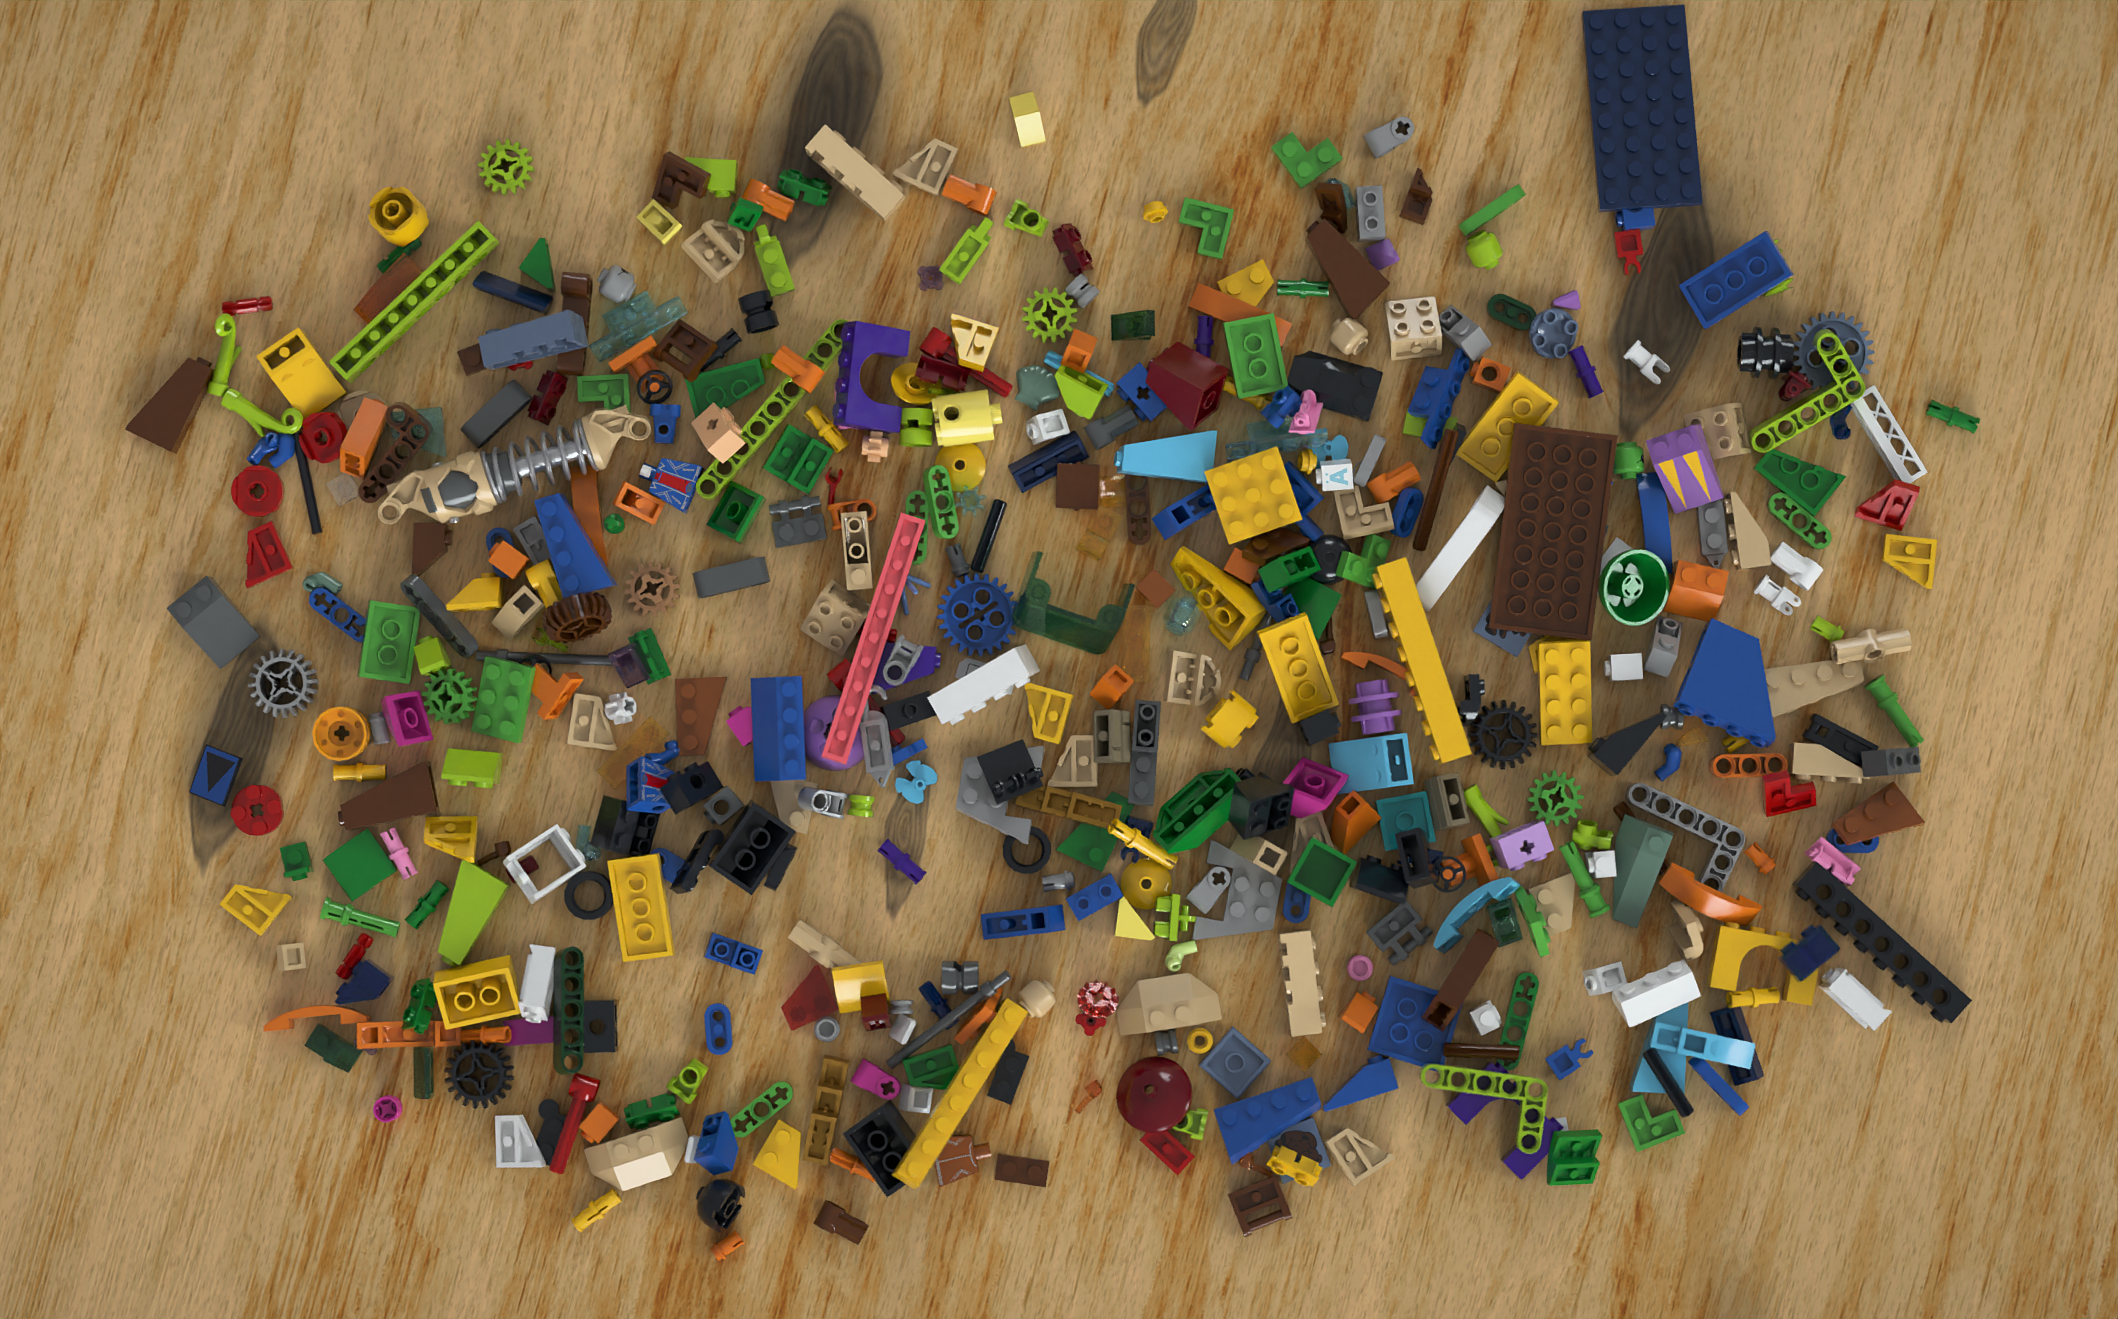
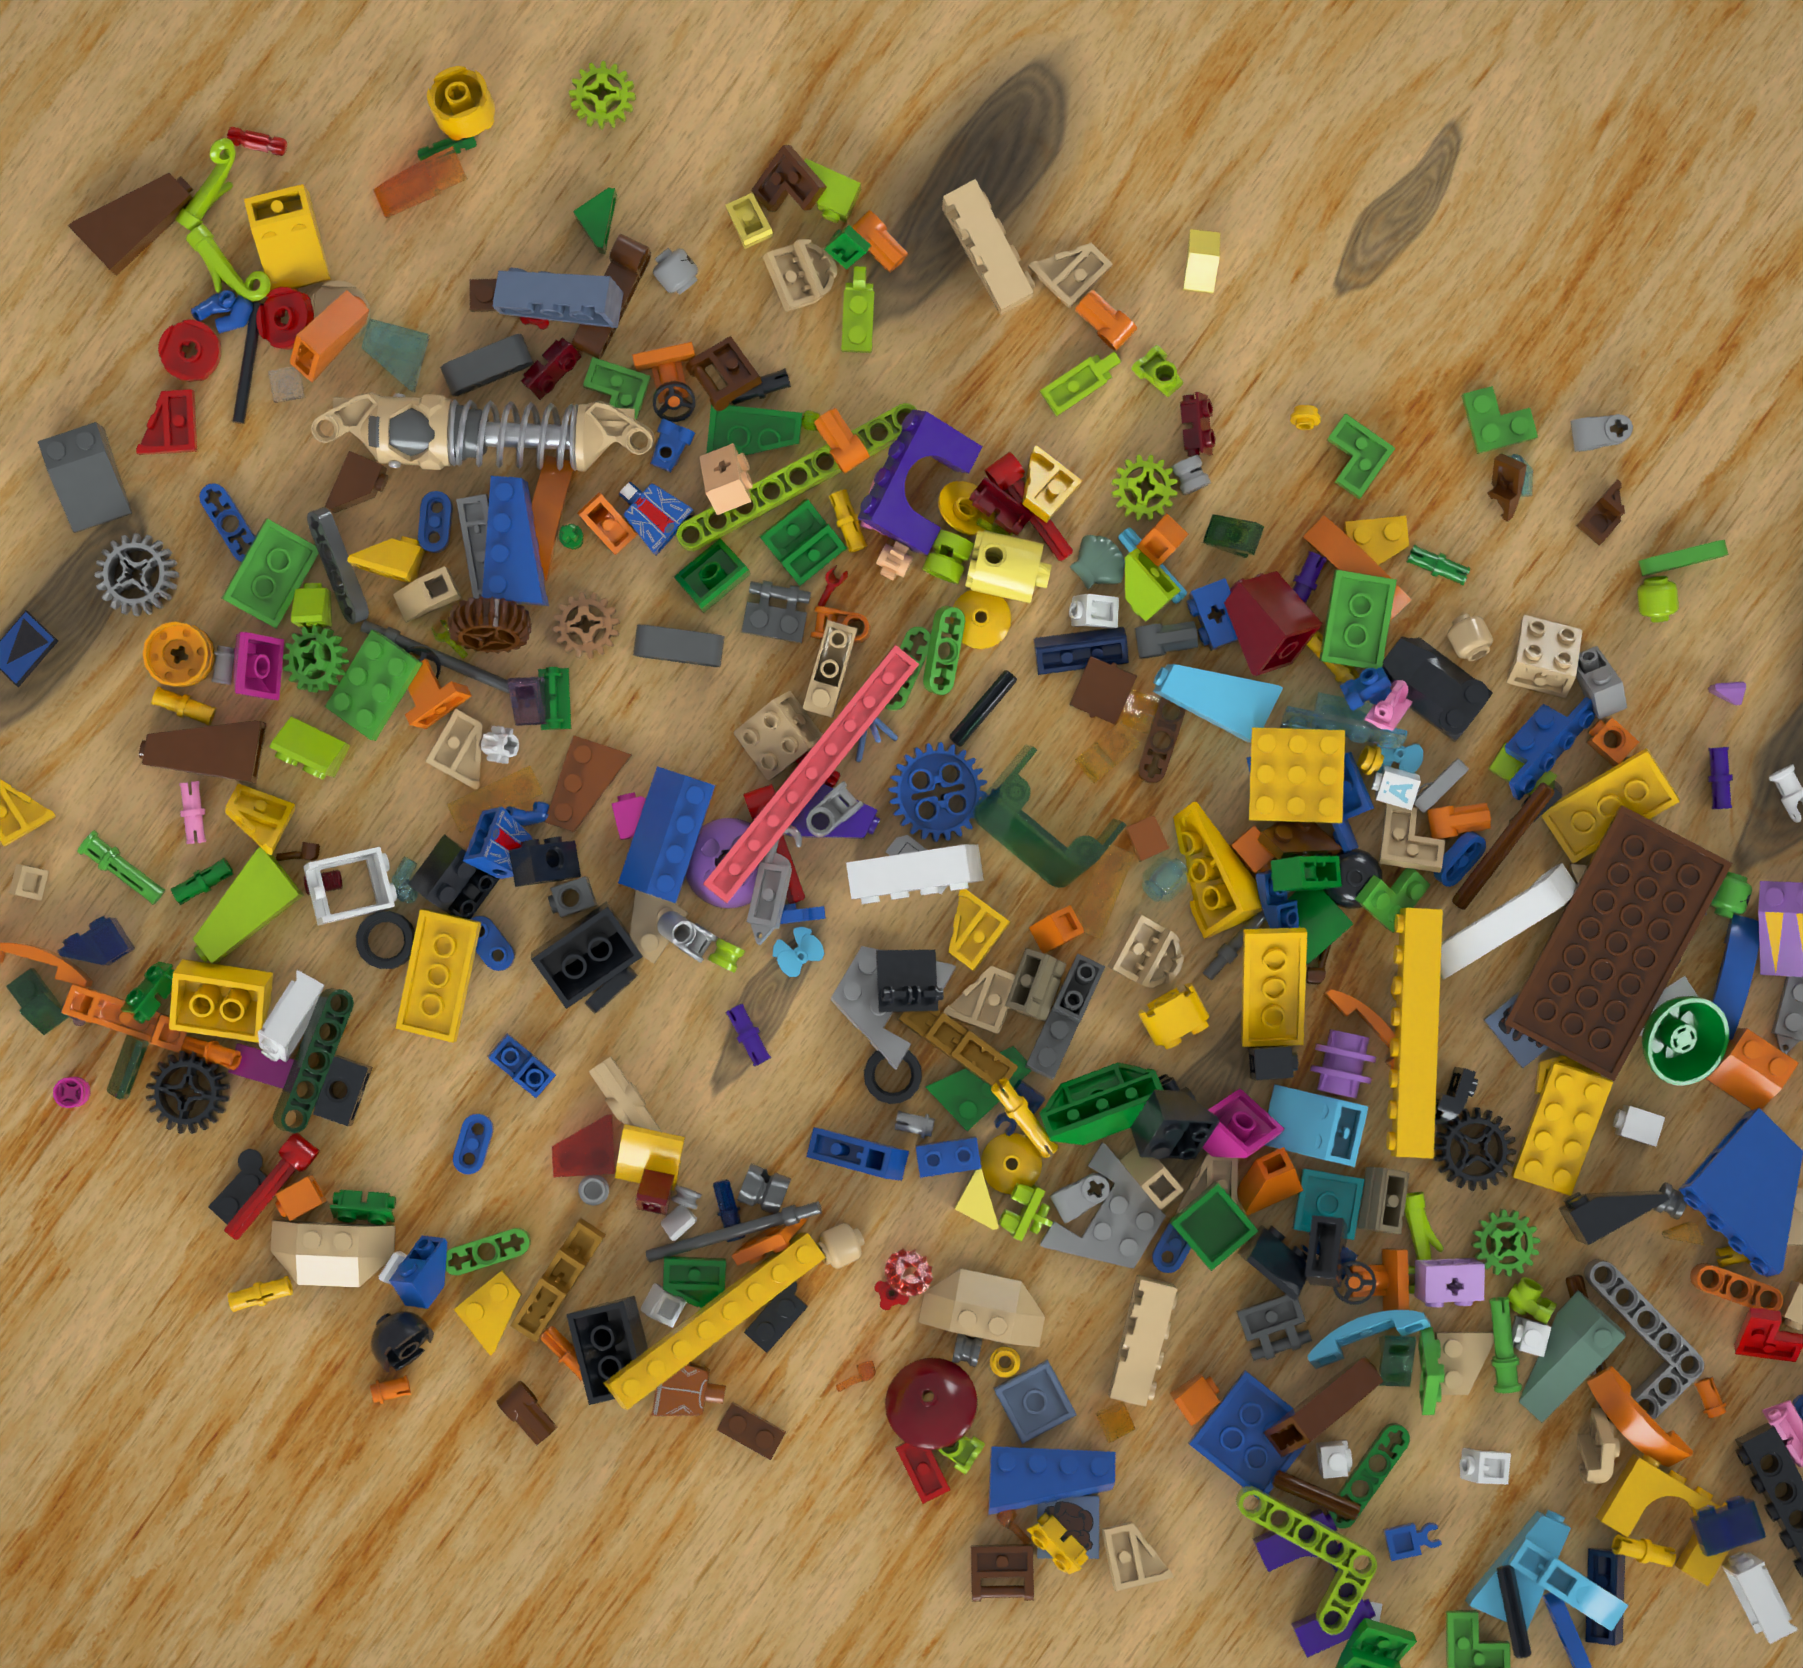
camera: 20 degrees right, 0 degrees up
red plate [230,785,284,836] -> none
green bracket [280,841,314,881] -> none
sand green arm [302,572,343,594] -> none
green slope [322,828,397,902] -> none
lime brick [329,220,500,384] -> none
red axle [336,933,374,980] -> none
reddish brown beam [358,402,432,503] -> none
dark blue slope [472,271,553,315] -> none
orange brick [488,540,531,581] -> none
white wing [495,1115,546,1168] -> none
yellow piece [525,558,563,610] -> none
clear light blue bracket [589,291,688,362] -> none
lime plate [666,1058,708,1104] -> none
black plate [670,829,724,894] -> none
black wheel [738,290,779,334] -> none
green hinge [777,169,832,207] -> none
dark pink piece [850,1058,901,1100] -> none
black plate [880,691,937,732] -> none
plate [917,265,944,291] -> none
dark grey pin [945,543,971,578] -> none
clear light blue gear [955,486,986,517] -> none
blue slope [1152,484,1217,540] -> none
yellowish green arm [1165,939,1198,972] -> none
reddish brown slope [1305,218,1390,320] -> none
blue slope [1322,1055,1398,1112] -> none
bright pink tile [1347,955,1373,981] -> none
light grey brick [1355,185,1386,242] -> none
light grey beam [1364,589,1388,639] -> none
medium lavender slope [1365,238,1400,271] -> none
dark green plate [1487,294,1536,331] -> none
sand blue dish [1529,308,1578,359] -> none
white slope [1612,959,1701,1027] -> none
light grey slope [1643,615,1682,677] -> none
blue arm [1654,743,1682,782] -> none

